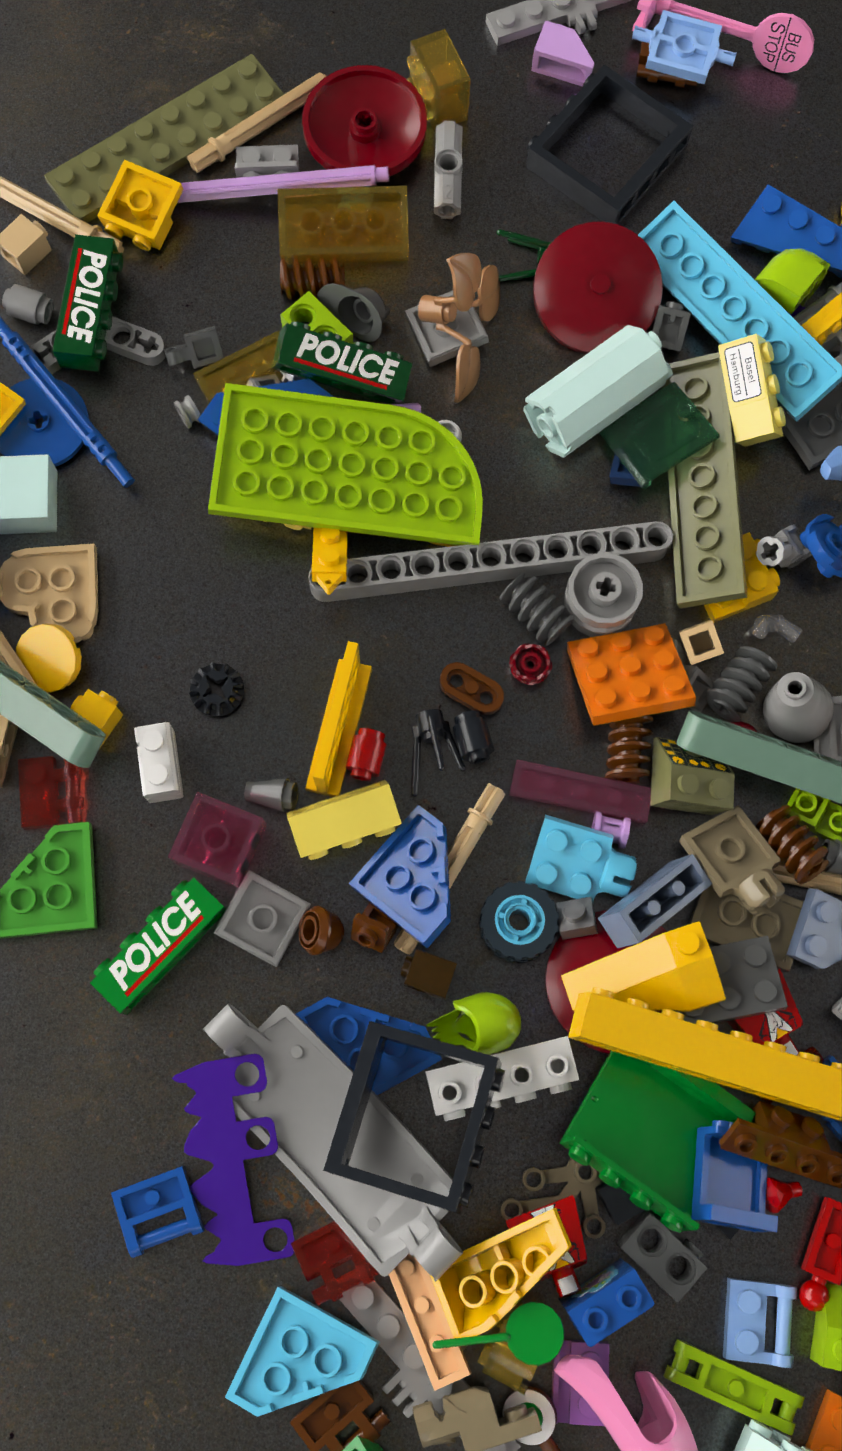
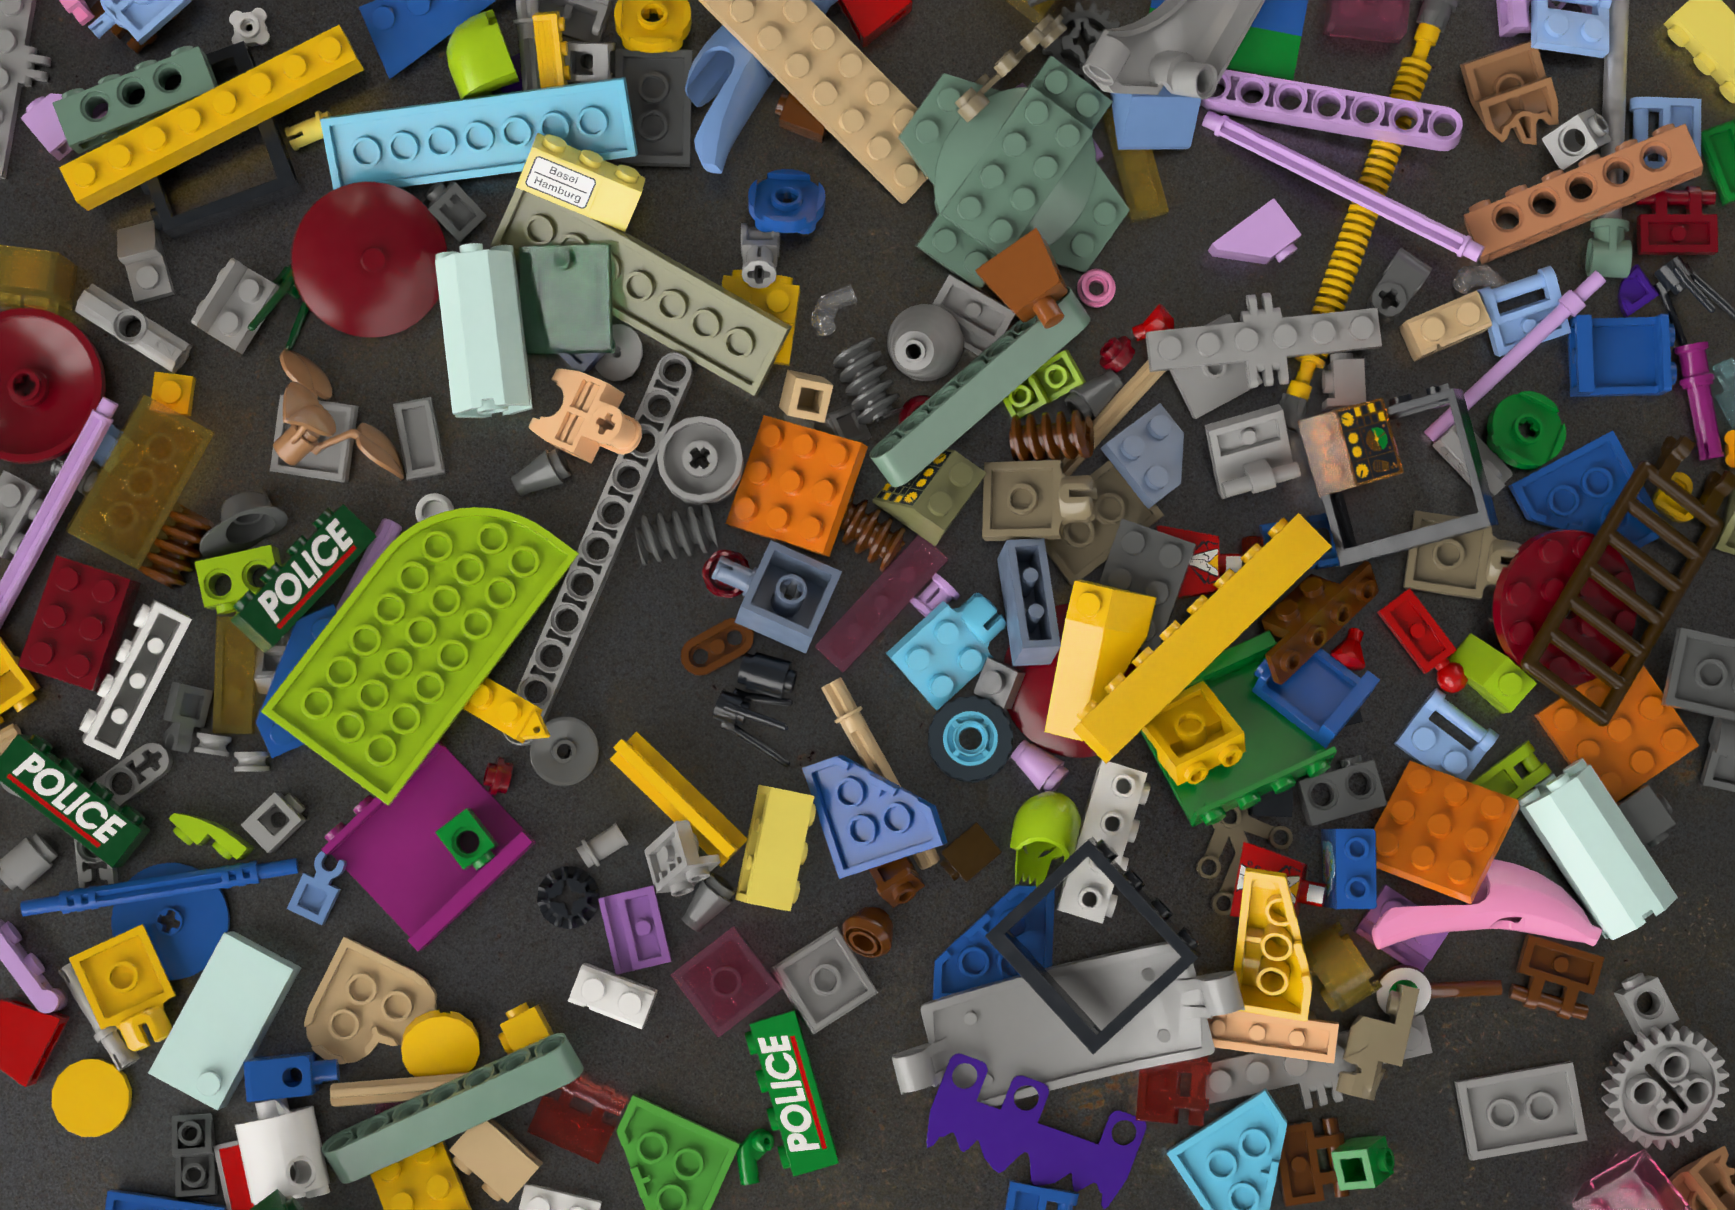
camera: 60 degrees left, 10 degrees up
red brick [345,728,387,782] -> none
green piece [432,1302,564,1366] -> none
none -> dark red brick [18,555,141,692]
none -> sand green brick [52,46,218,154]
none -> yellow brick [59,25,364,211]
none -> white brick [79,599,192,760]
none -> light grey slope [117,220,175,304]
none -> yellow plate [149,372,196,416]
none -> lime slope [169,813,255,860]
none -> light grey bracket [191,258,280,354]
none -> light grey bush [194,732,232,757]
none -> white plate [229,8,270,46]
none -> light grey brick [241,792,307,853]
none -> light yellow pin [285,110,331,151]
none -> medium blue plate [287,851,347,925]
none -> magenta panel [321,741,536,952]
none -> light grey tile [393,397,446,481]
none -> green brick [435,808,499,871]
none -> dark red plate [483,756,513,796]
none -> dark grey cone [511,448,572,497]
none -> light nougat piece [528,369,642,464]
none -> dark grey piece [530,717,599,786]
none -> light grey pin [576,823,629,868]
none -> light grey piece [595,324,643,381]
none -> medium lavender plate [598,885,672,975]
none -> light grey bracket [644,820,721,896]
none -> sand blue brick [711,540,842,654]
none -> green arm [736,1129,774,1185]
none -> lavender cone [1011,739,1070,792]
none -> yellow plate [1142,680,1246,786]
none -> orange plate [1374,761,1520,904]

